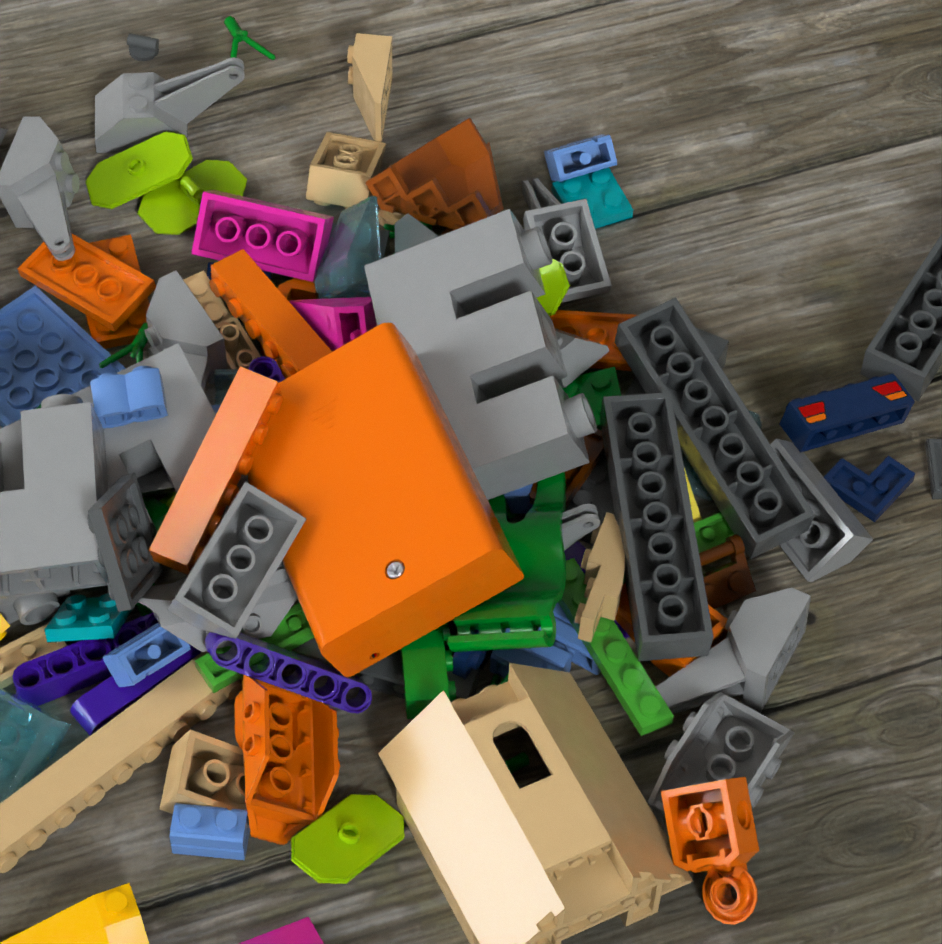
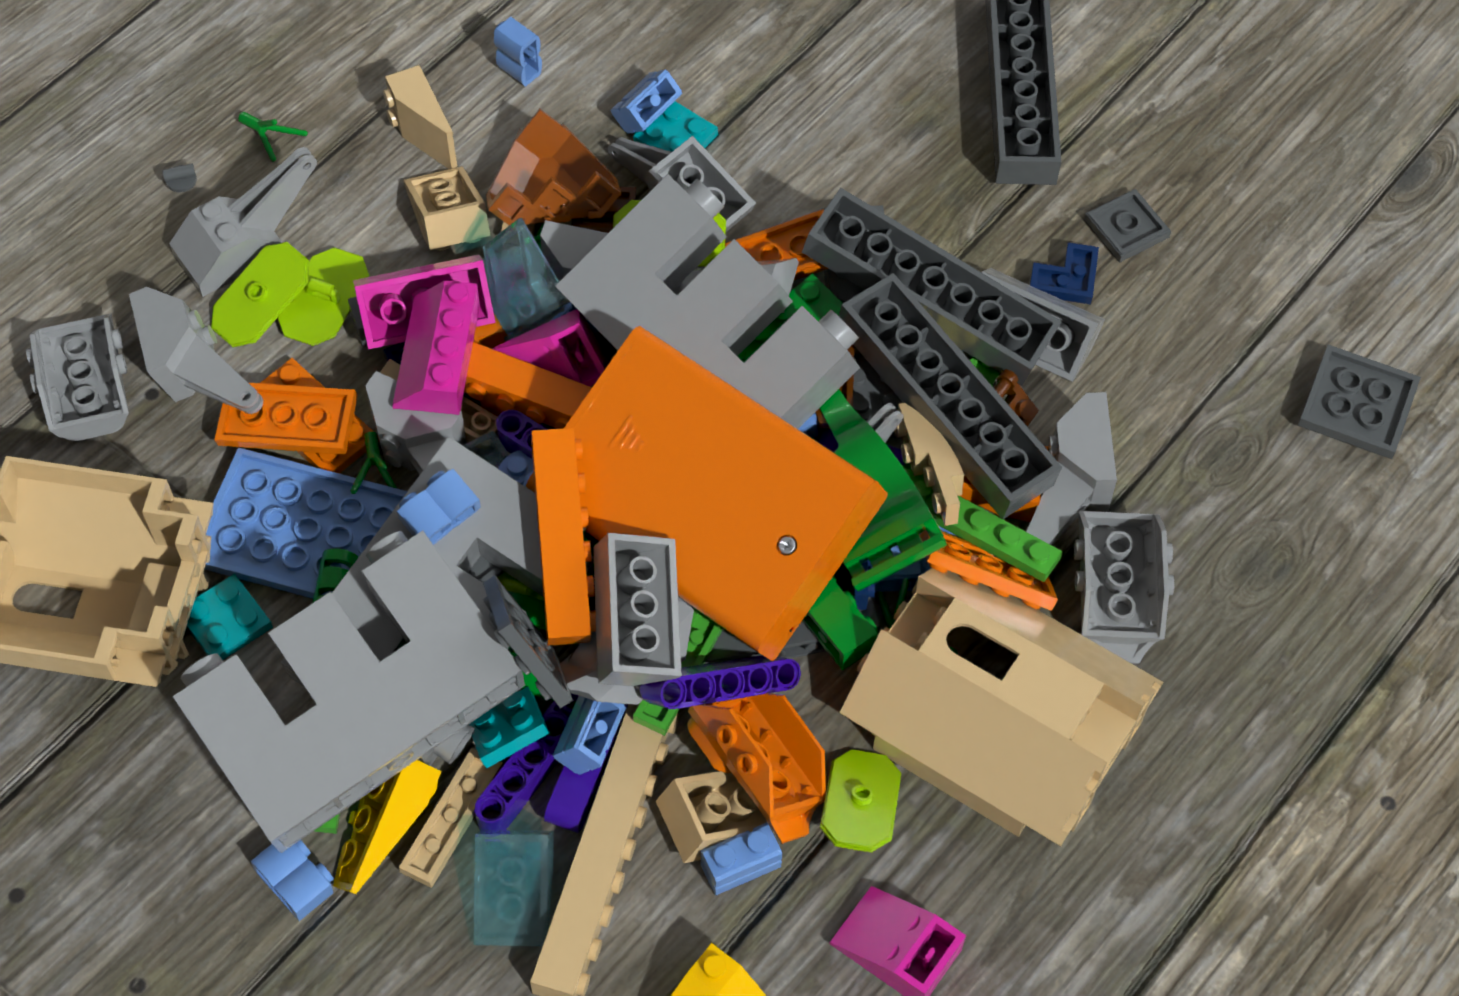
camera: 30 degrees left, 5 degrees up
orange brick [661,777,759,925] -> none
dark blue brick [779,373,915,453] -> none
none -> dark pink slope [392,281,480,415]
none -> medium blue brick [494,17,542,87]
none -> orange plate [920,530,1058,611]

